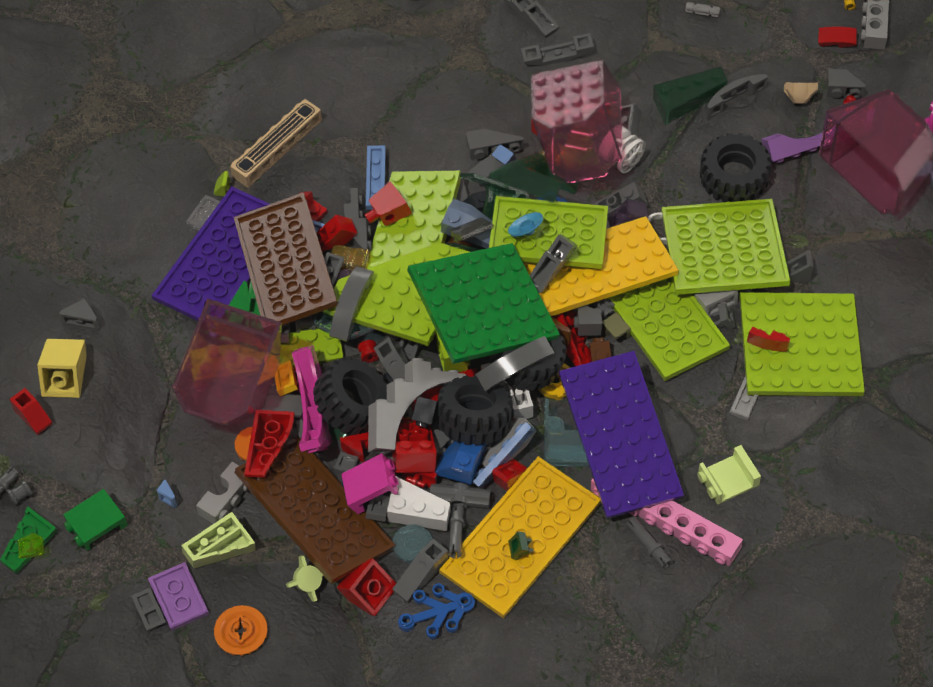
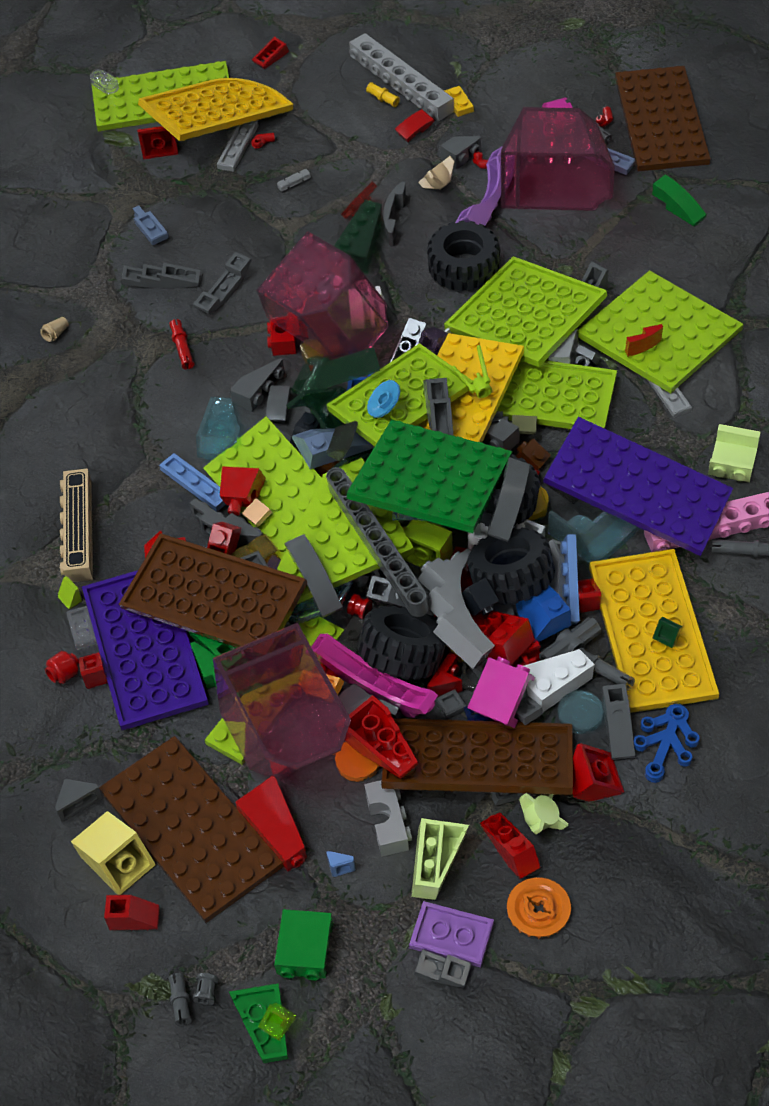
camera: 45 degrees left, 5 degrees down
medium blue slope [492,145,517,165] -> none
none -> red head [45,651,79,684]
none -> red slope [78,652,108,689]
none -> reddish brown plate [99,736,284,923]
none -> red pin [169,319,194,370]
none -> clear light blue wedge [196,397,240,459]
none -> red slope [235,775,307,871]
none -> light nougat tile [242,498,272,527]
none -> dark grey beam [326,467,429,617]
none -> clear red plate [341,181,377,219]
none -> yellow plate [444,86,474,117]
none -> lime plant [452,345,492,398]
none -> red slope [480,812,541,879]

